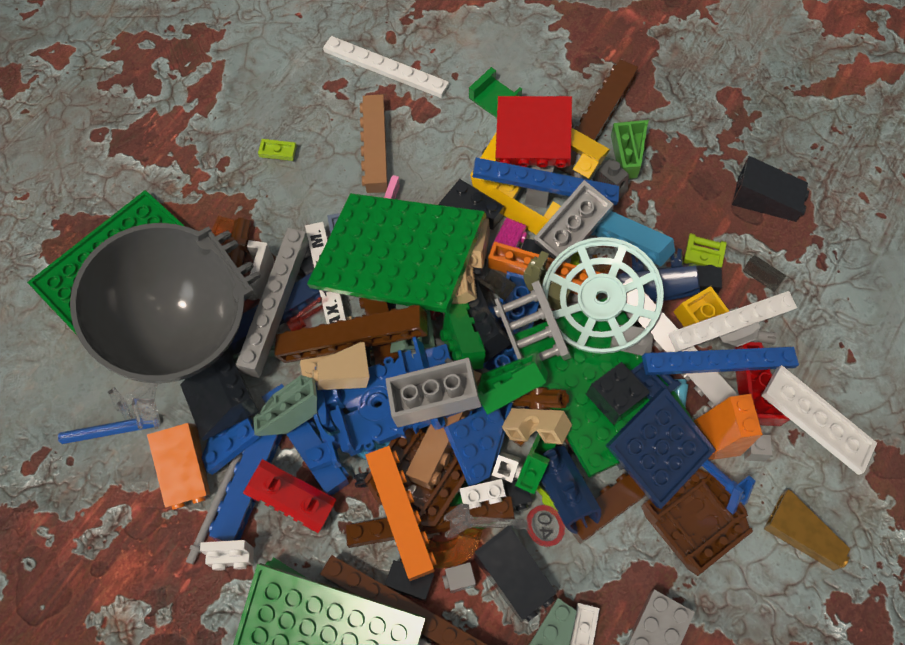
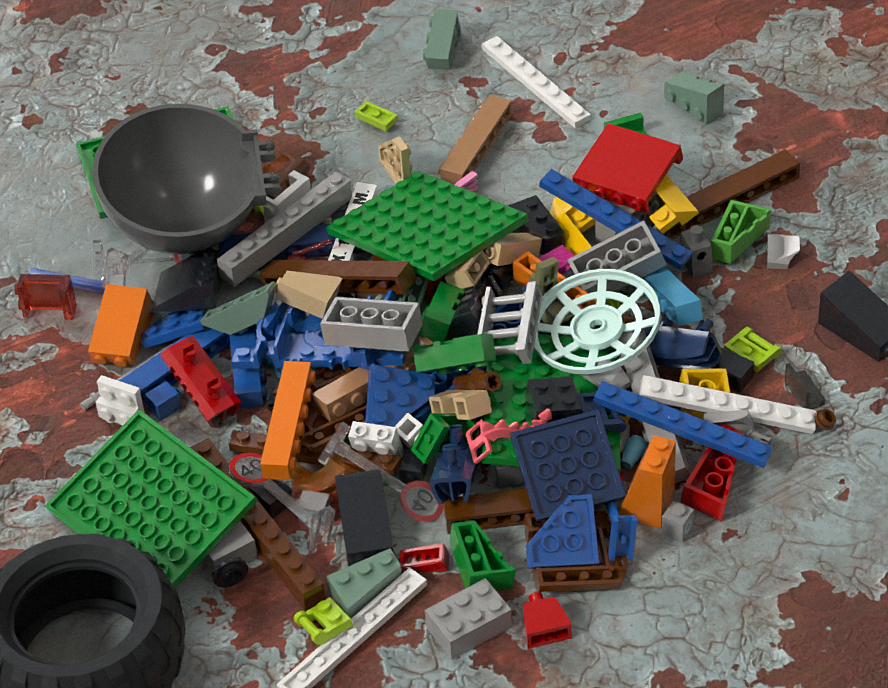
camera: 30 degrees right, 20 degrees down
white plate [762,365,877,475] -> none
pearl gold slope [764,490,850,571] -> none
none -> clear red panel [14,274,77,320]
none -> blue brick [145,381,182,421]
none -> clear piece [229,453,335,553]
none -> tan plate [378,136,412,183]
none -> red slope [399,543,449,572]
none -> sand green wedge [423,9,461,70]
none -> green wedge [449,521,516,591]
none -> coral piece [466,408,552,464]
none -> red torso [523,592,572,649]
none -> blue plate [526,494,599,569]
none -> sand green wedge [664,71,724,125]
none -> light grey slope [767,233,800,269]
none -> reddish brown plate [814,409,836,431]

